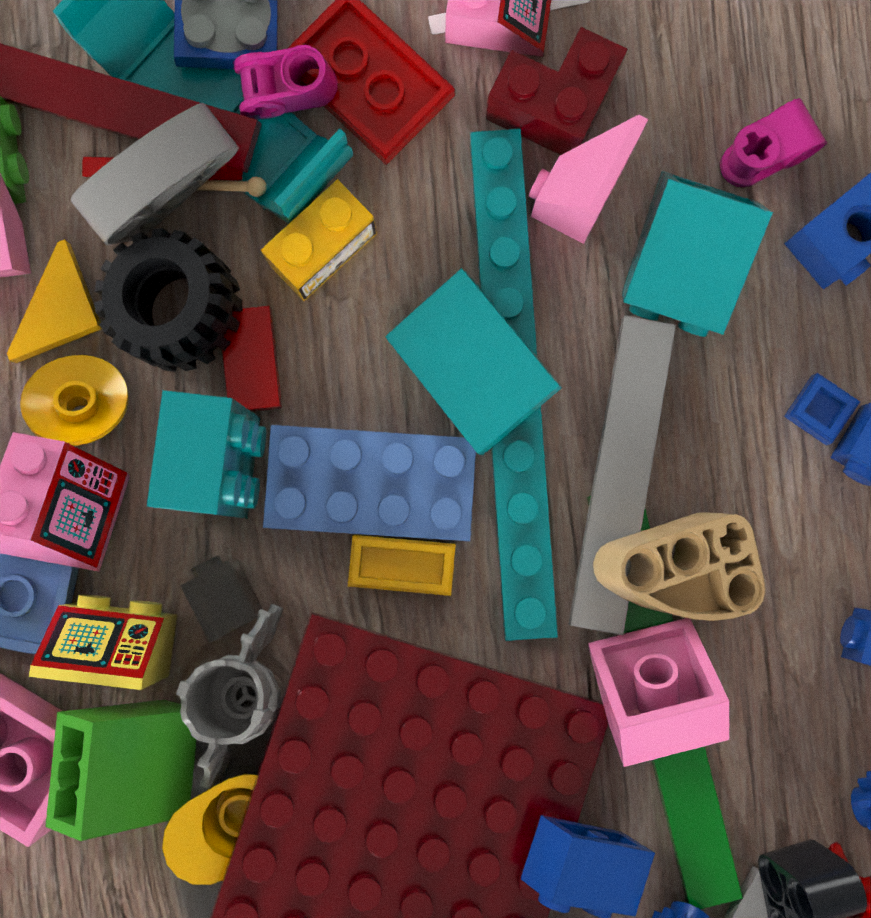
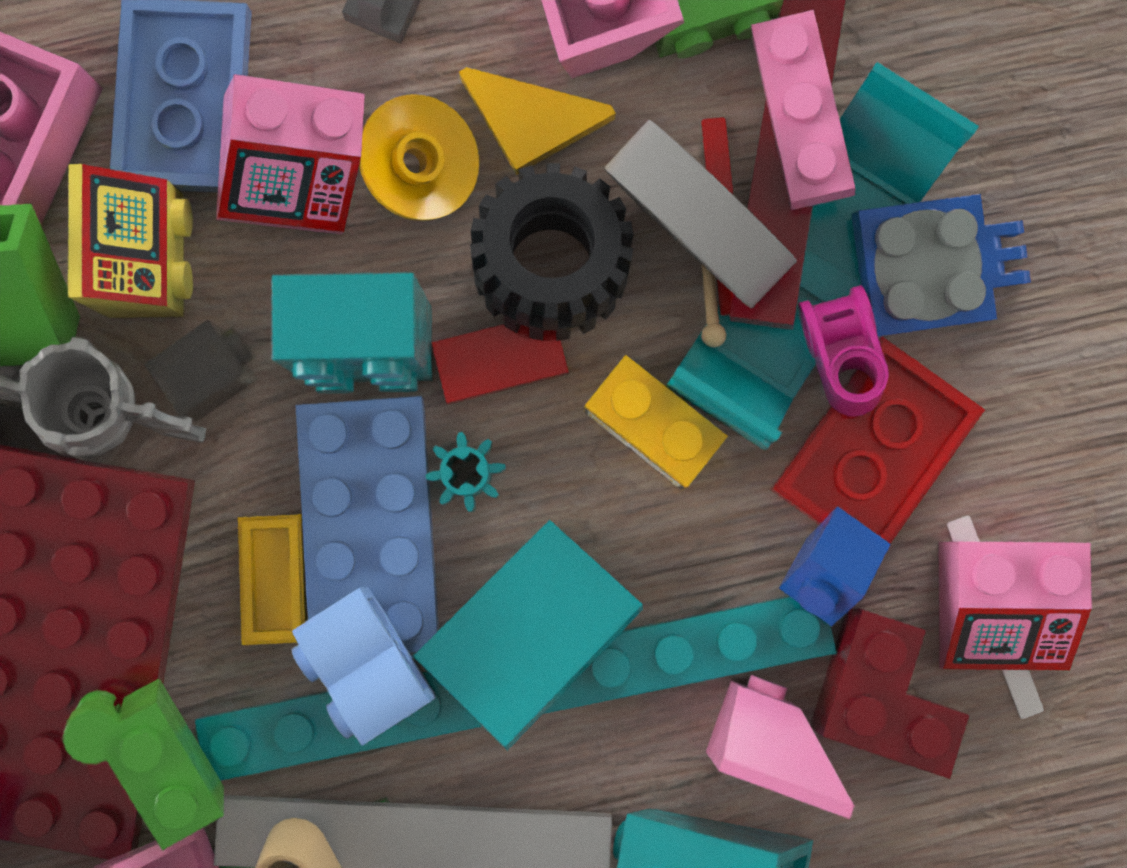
camera: 80 degrees right, 0 degrees up
none -> bright green hinge [63,679,224,851]
none -> light blue brick [292,587,436,745]
none -> teal gear [425,432,506,512]
none -> bright pink plate [751,10,855,210]
none -> blue brick [779,506,890,626]

